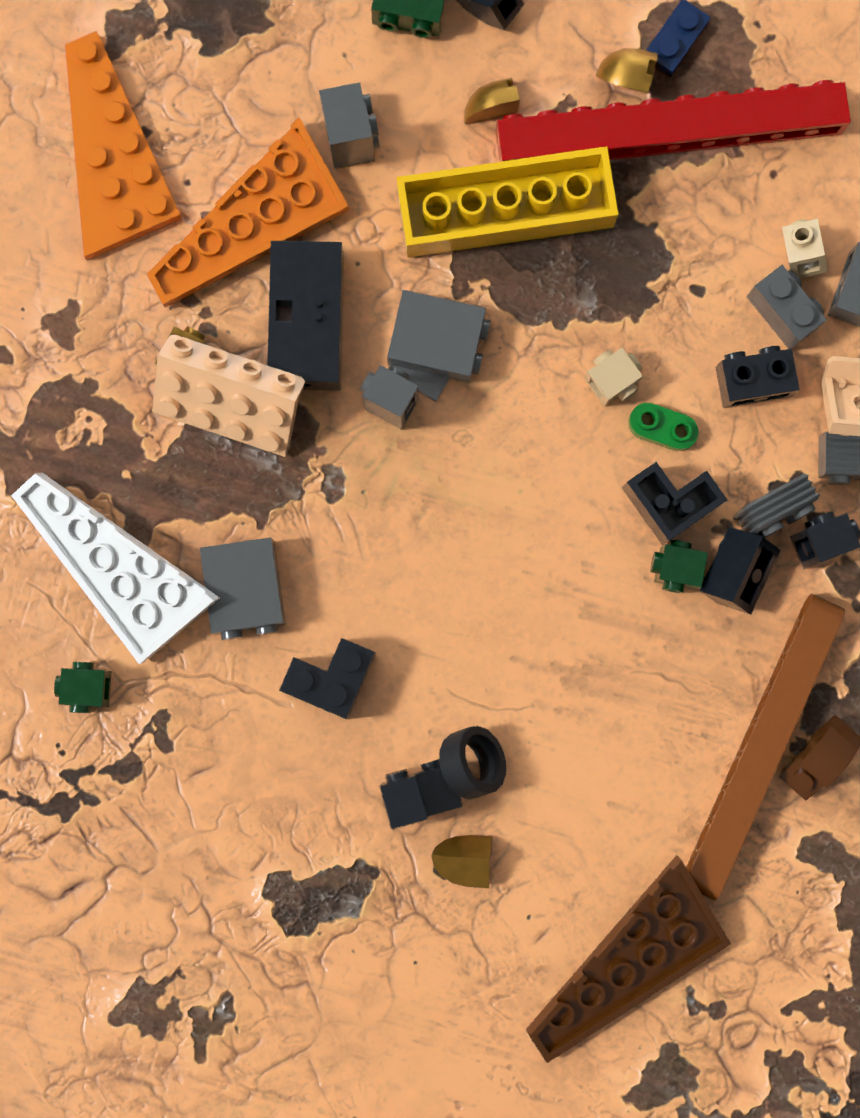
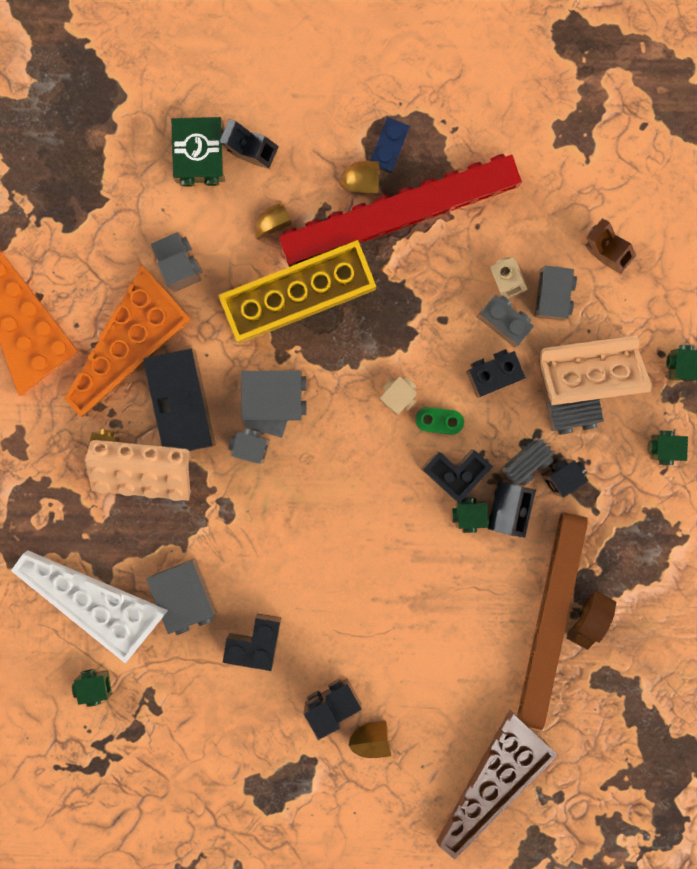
camera: 10 degrees left, 5 degrees up
black tyre [439,726,506,799] -> none

